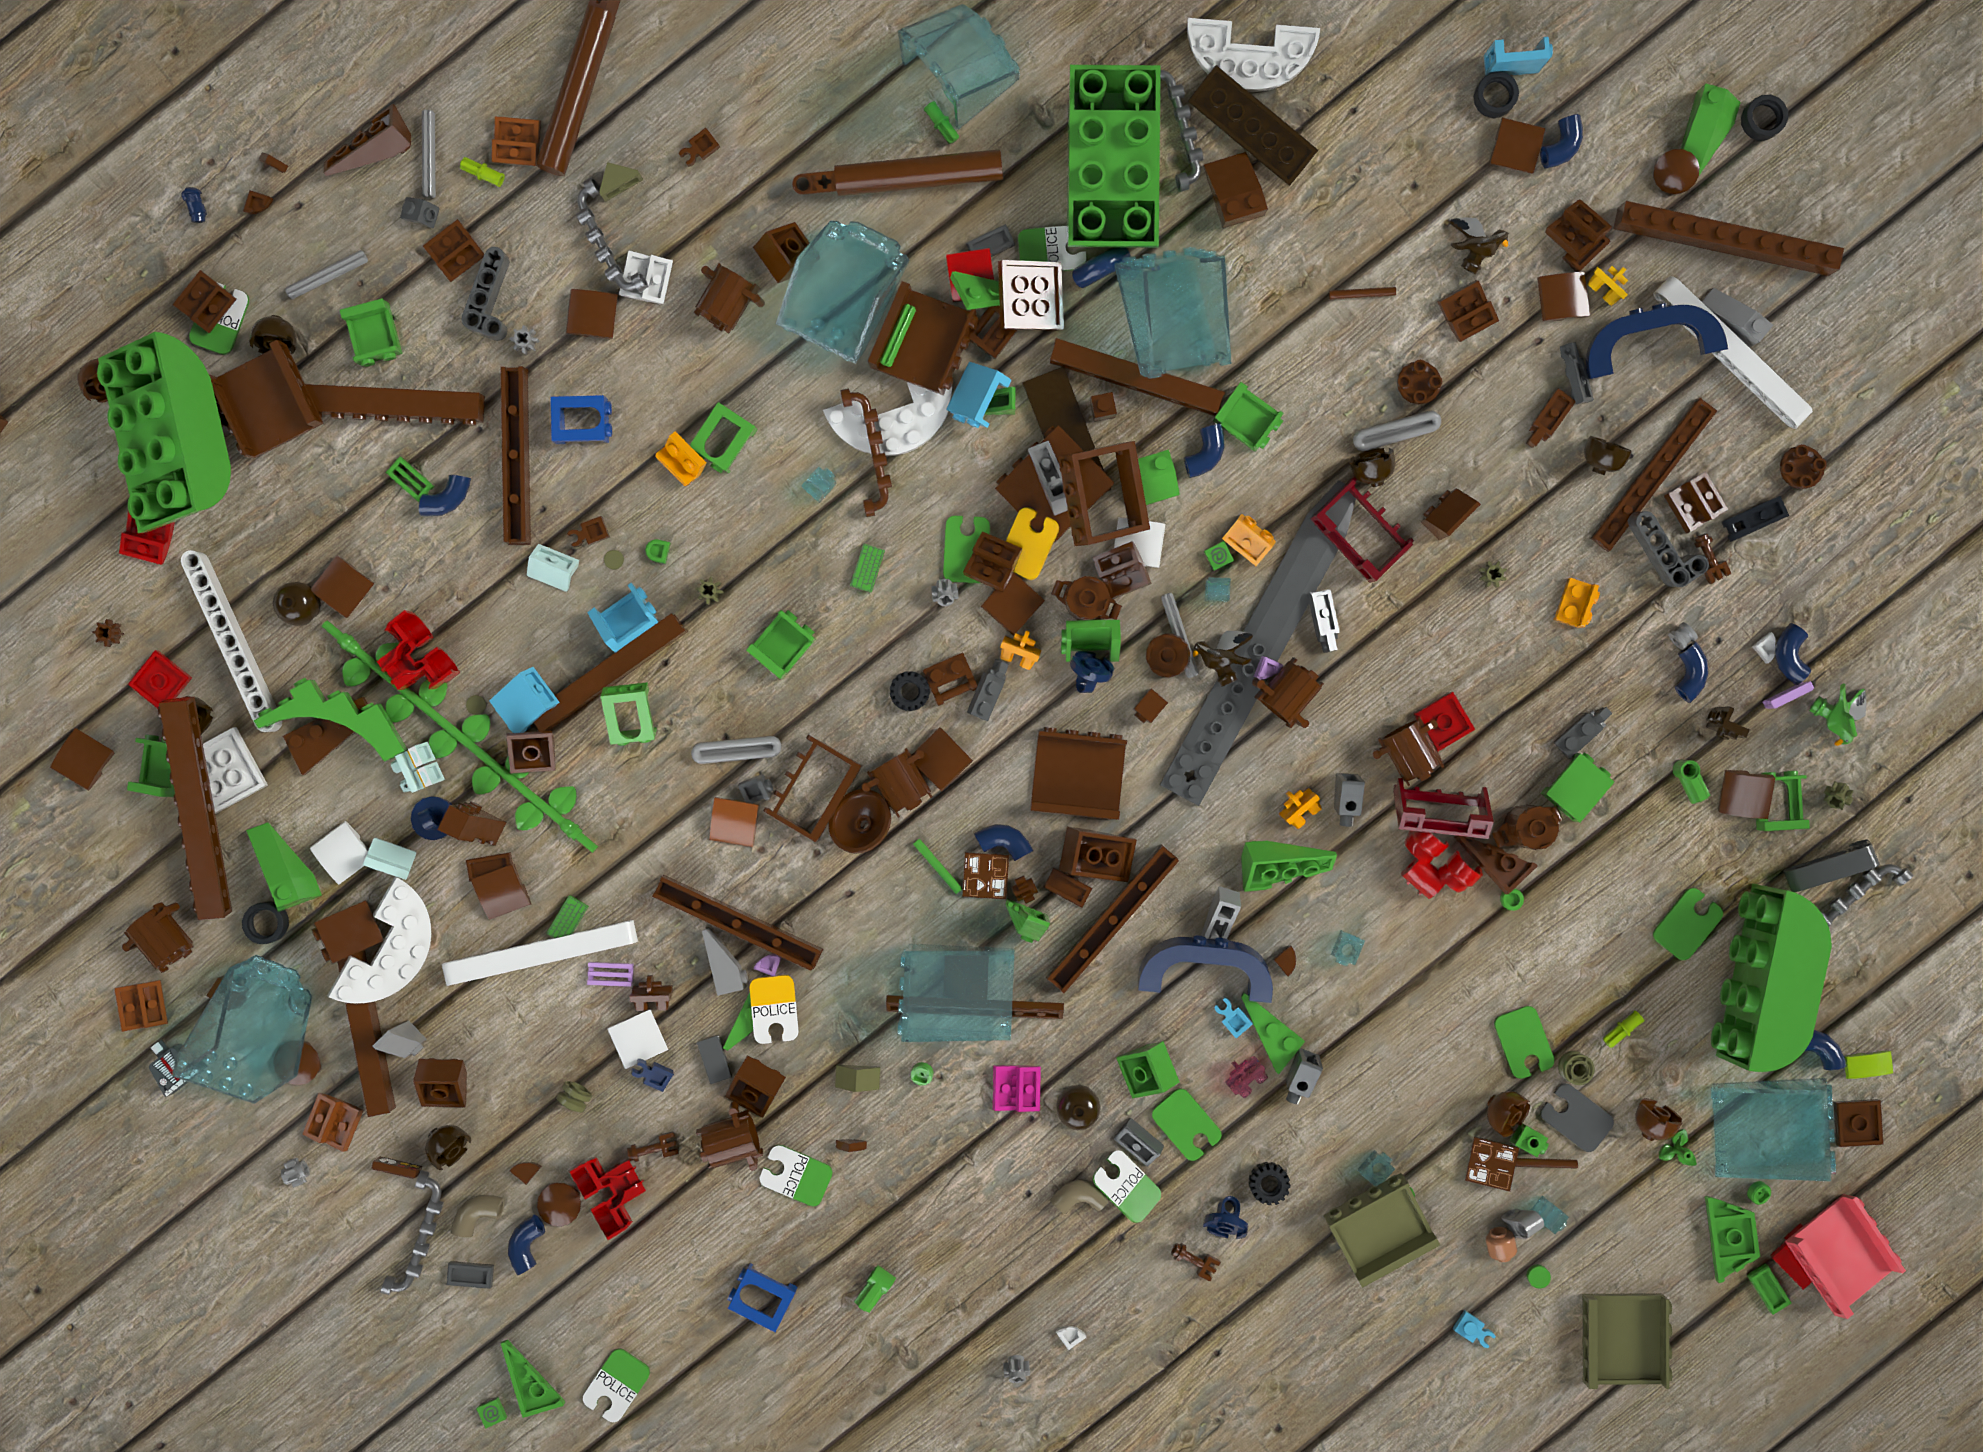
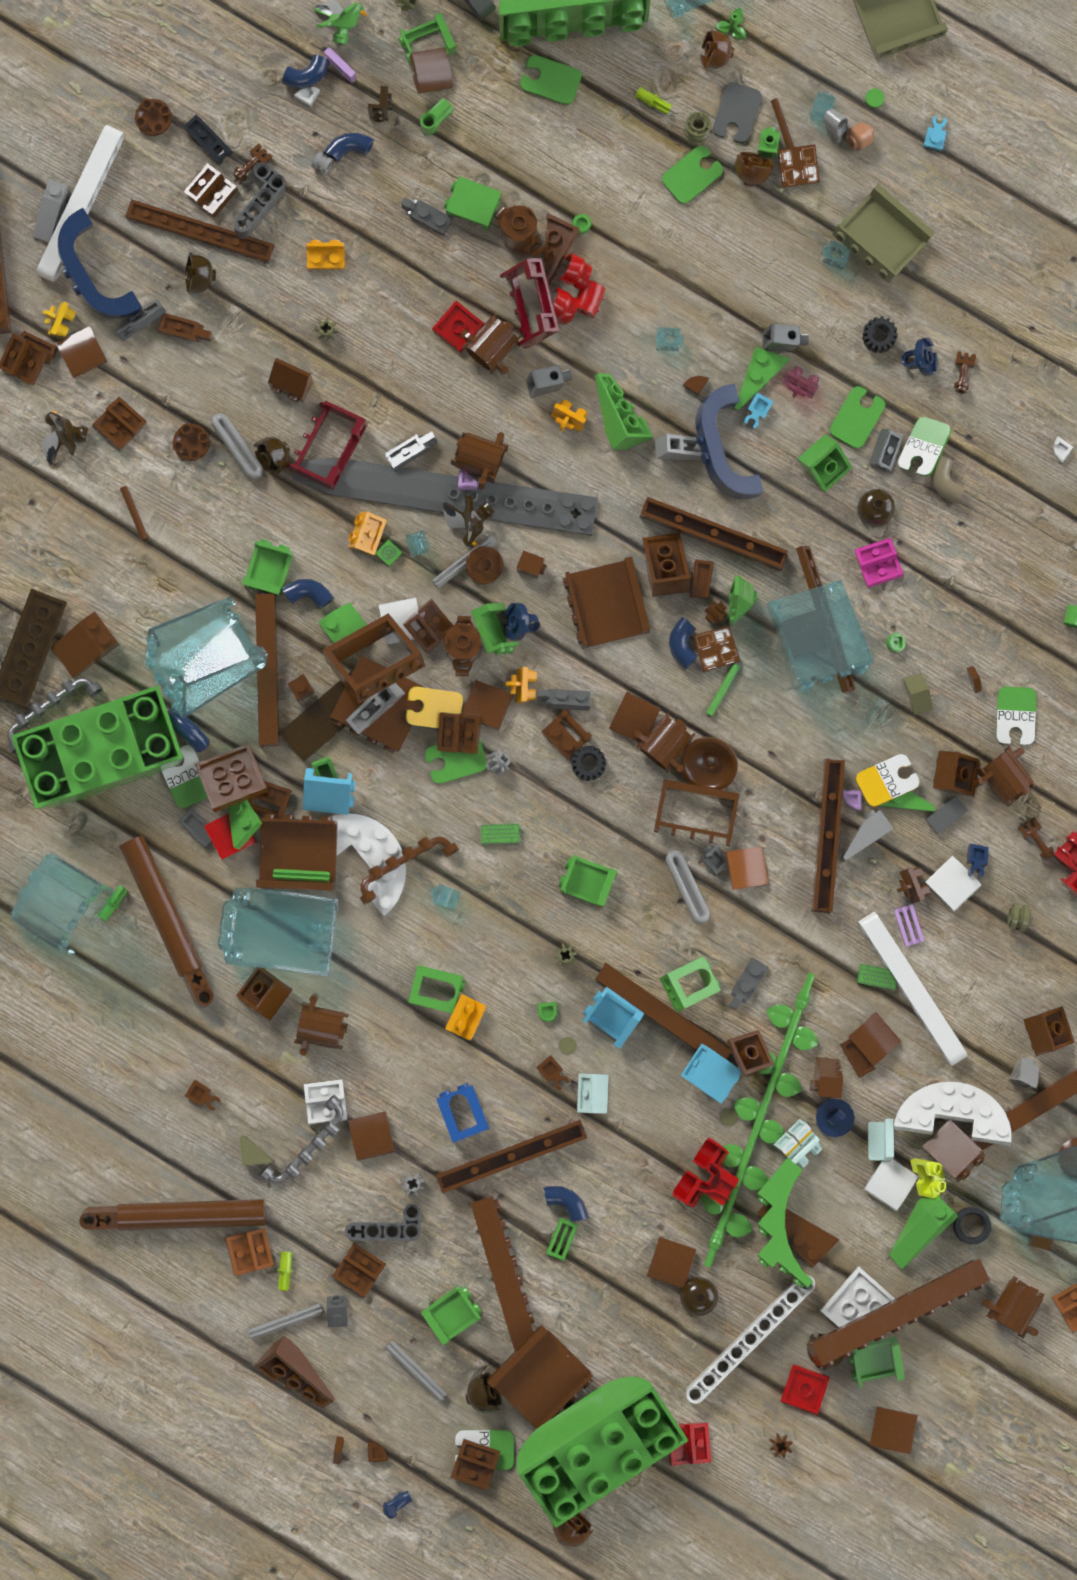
camera: 115 degrees left, 5 degrees down
none -> dark grey hinge [729,957,769,1009]
none -> neon yellow cylinder [910,1158,946,1199]

